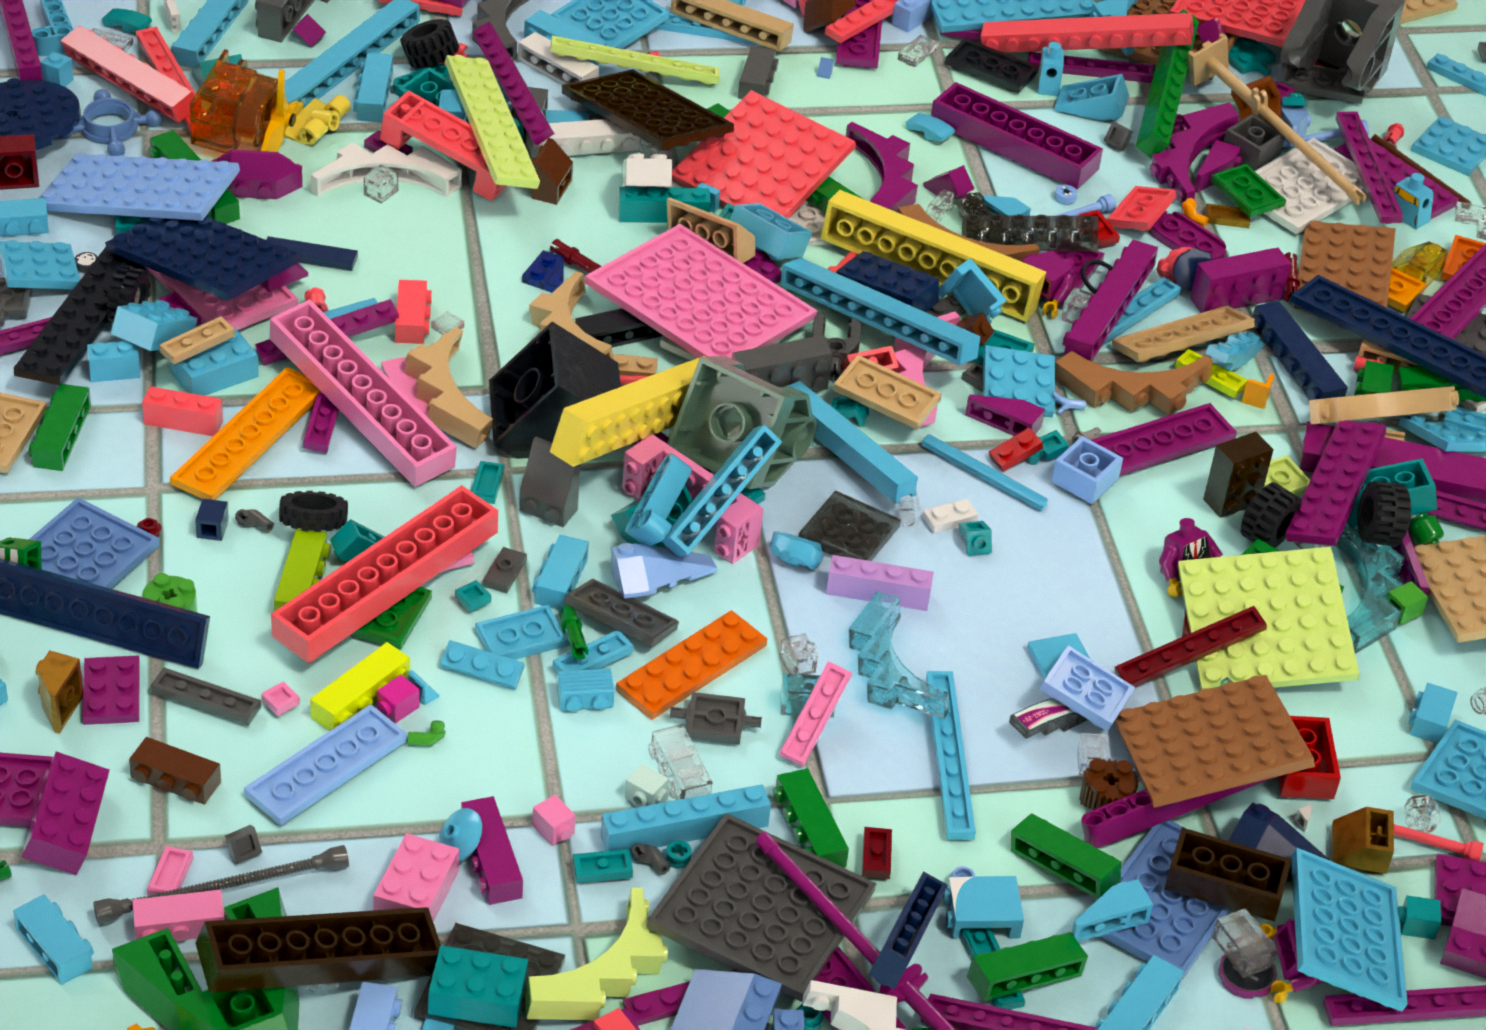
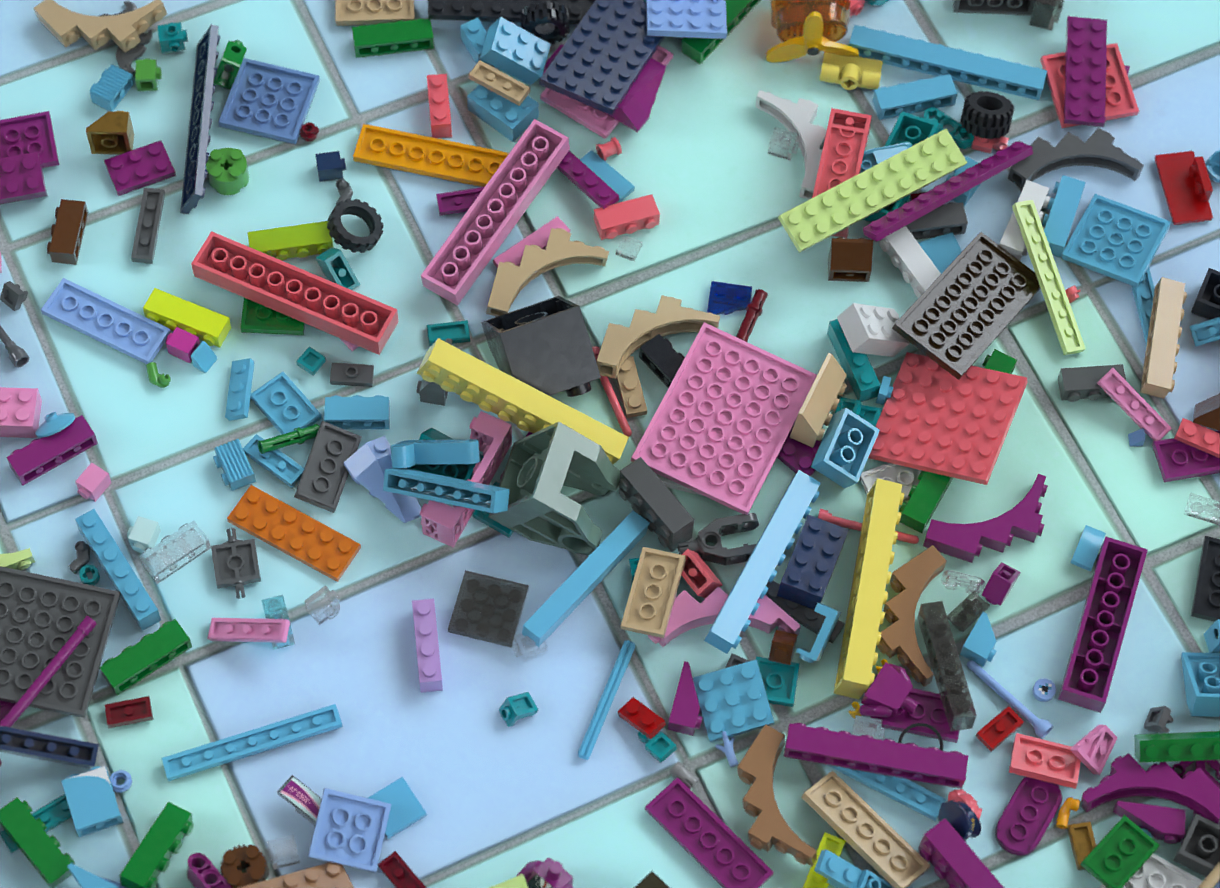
camera: 75 degrees right, 20 degrees up
magenta wedge [212,149,303,199] -> none
bright pink plate [261,681,300,717] -> none
dark blue tile [266,236,358,271] -> none
magenta panel [293,14,326,46] -> none
teal plate [573,849,633,883] -> none
medium azure piece [770,531,824,570] -> none
clear light blue arch [849,591,949,719] -> none
white plate [922,499,979,534] -> none
light blue brick [1051,436,1123,504] -> none
none -> bright pink wing [1071,724,1118,775]
none -> bright pink tile [1097,368,1172,441]

